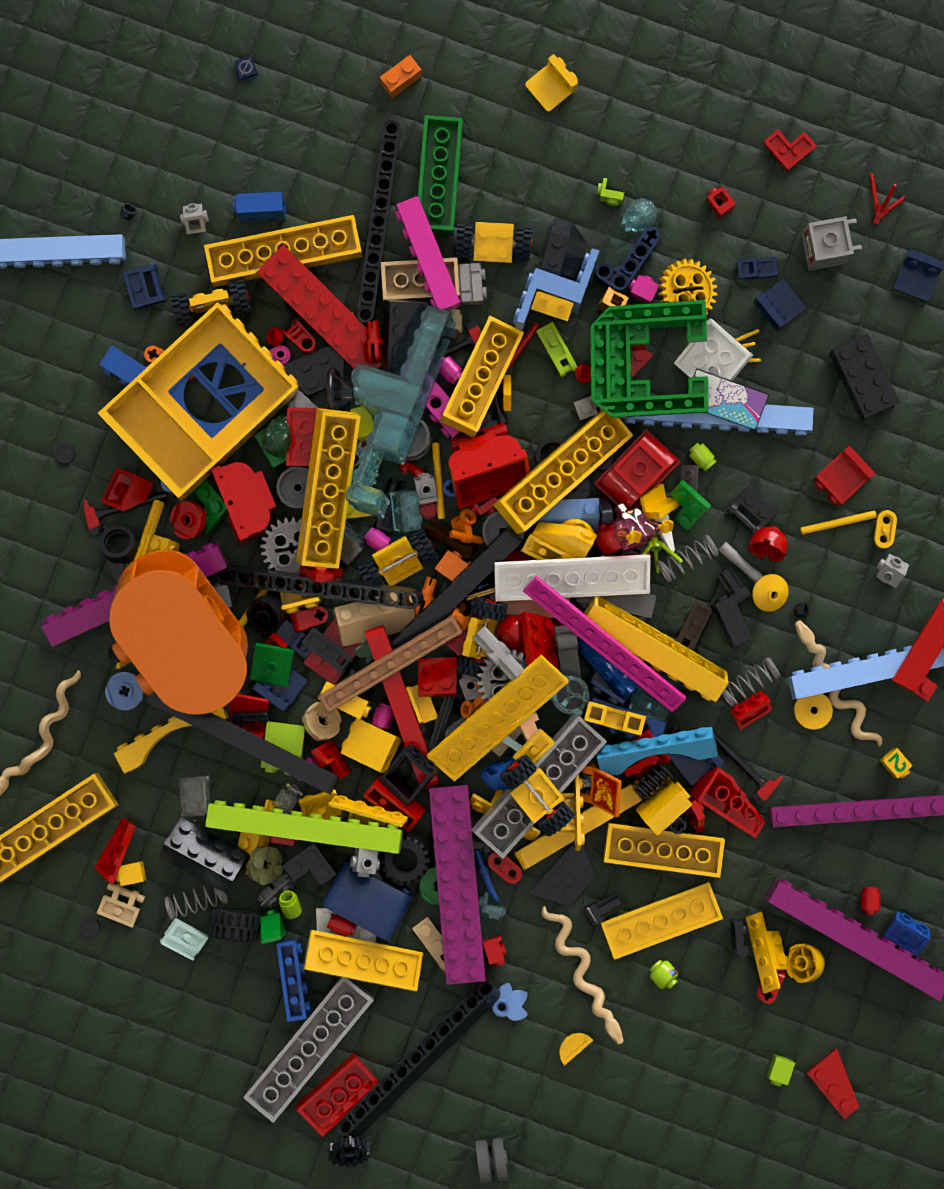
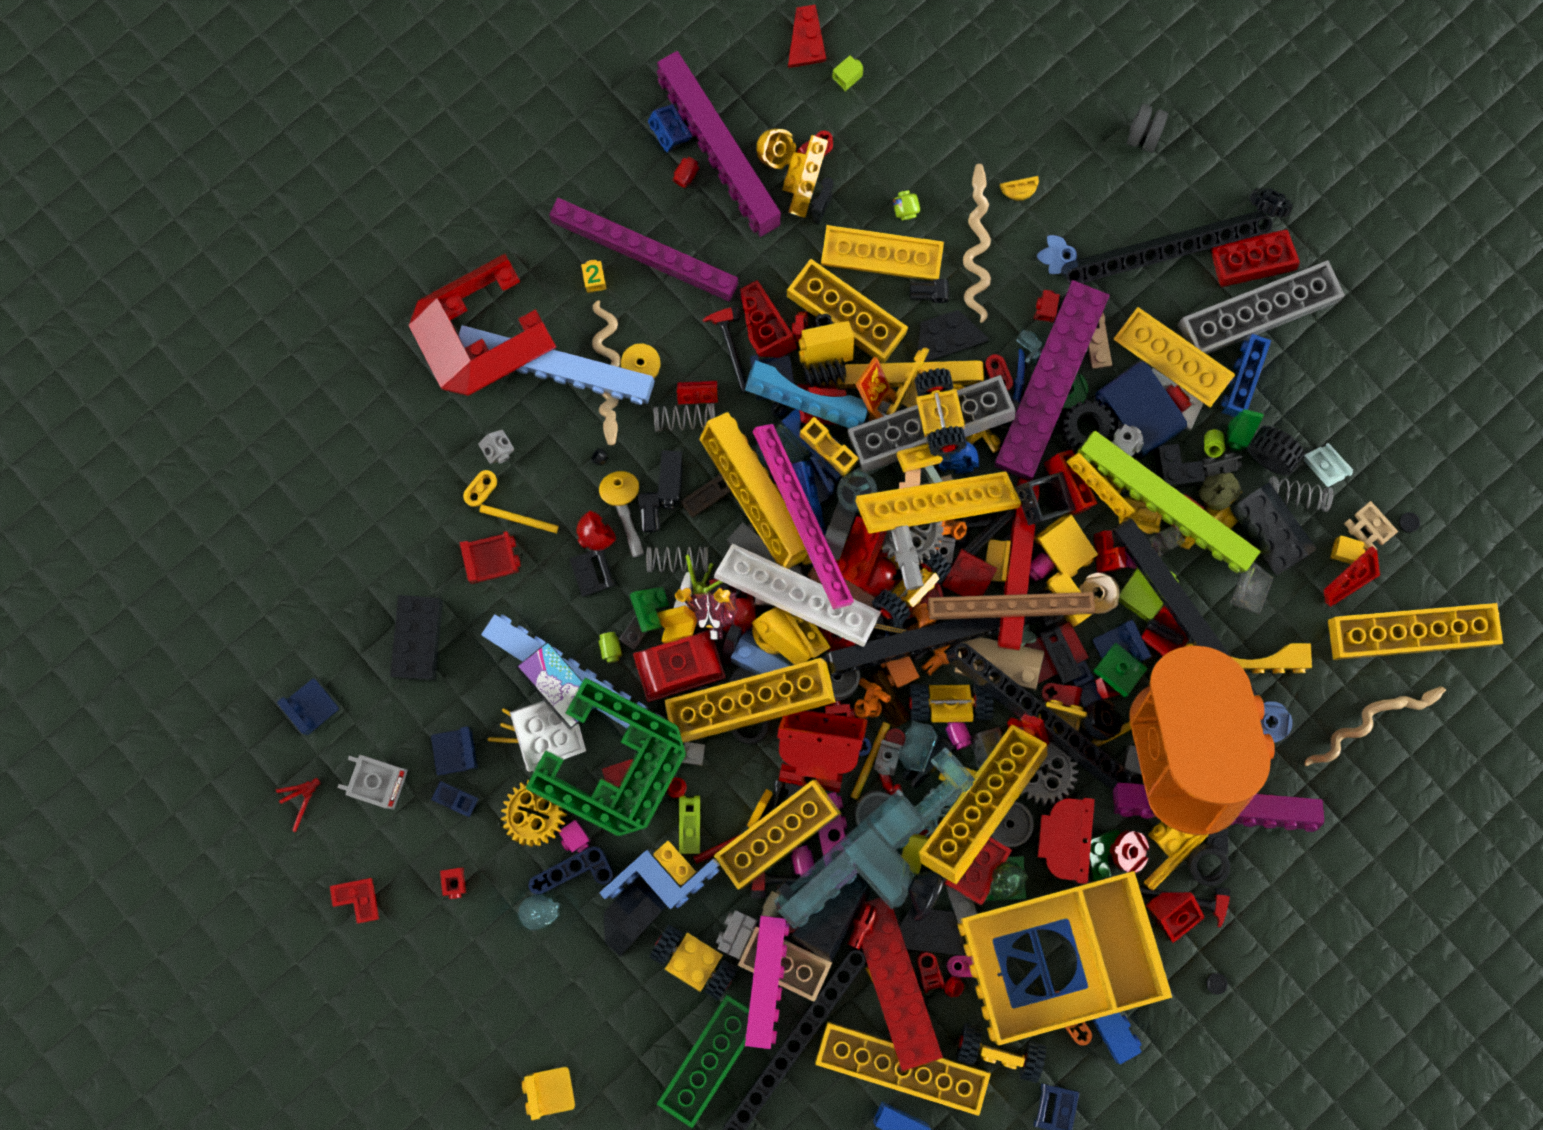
camera: 155 degrees left, 5 degrees down
pearl gold brick [596,287,629,311] -> none
lime bracket [597,178,624,206] -> none

